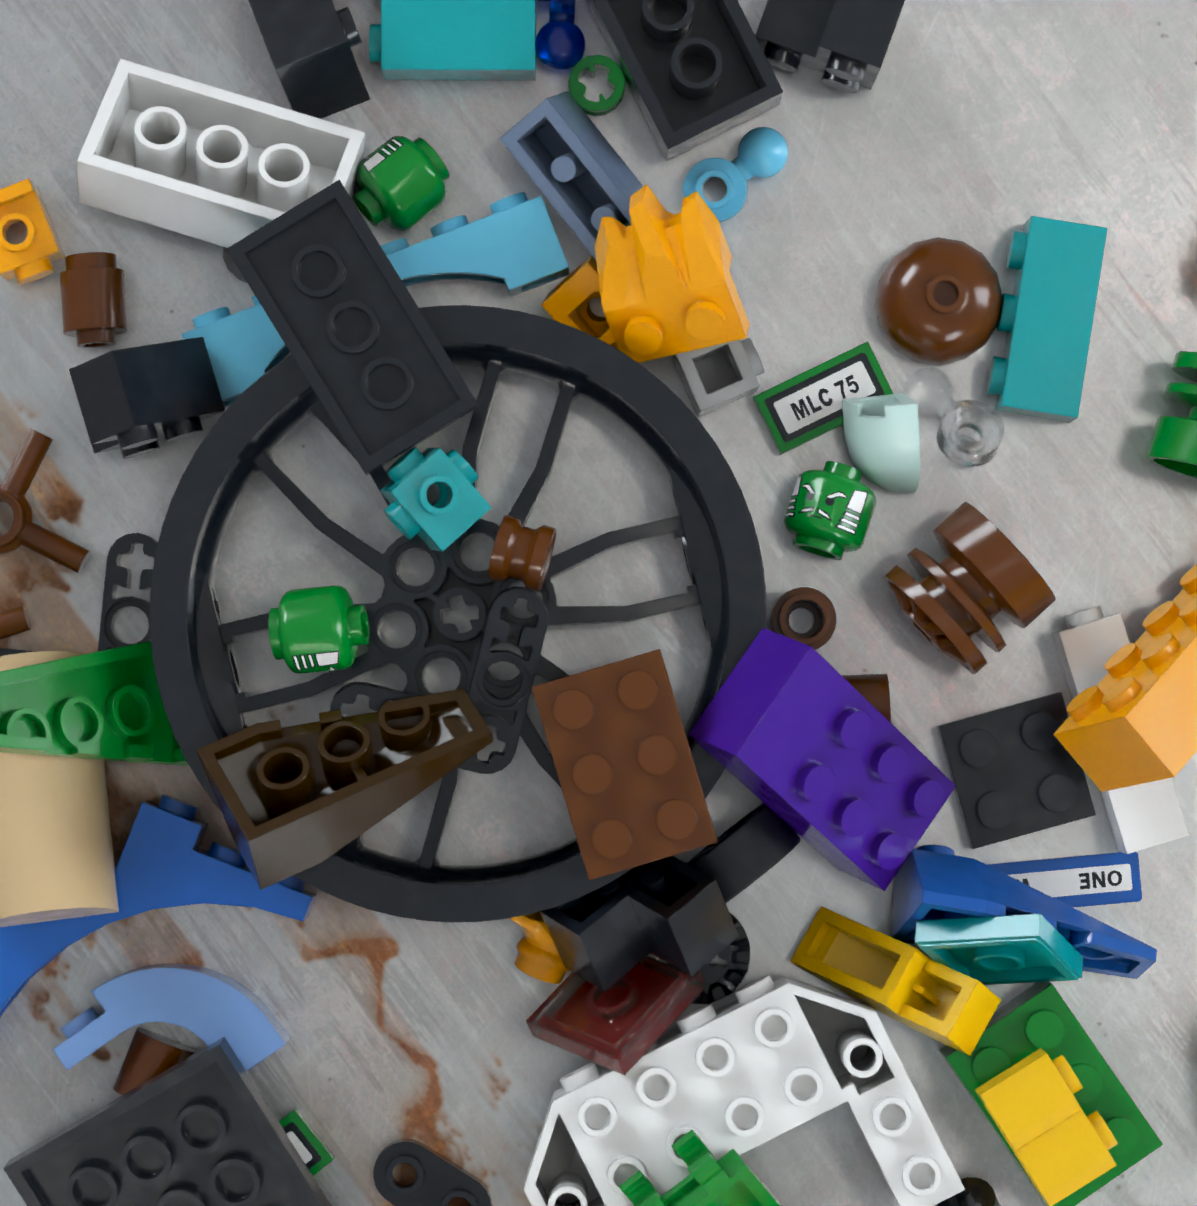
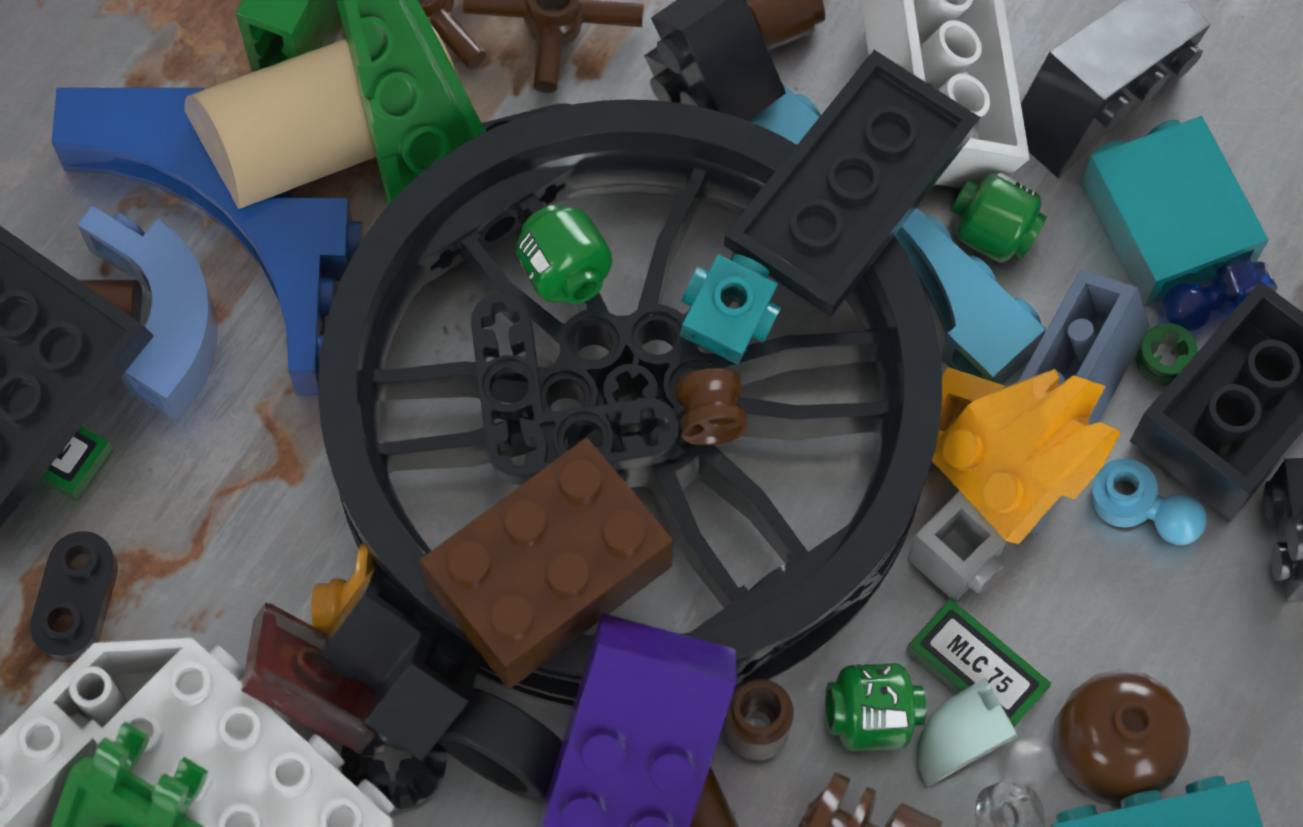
camera: 70 degrees right, 20 degrees down
dark brown wedge [197,688,493,890] -> none

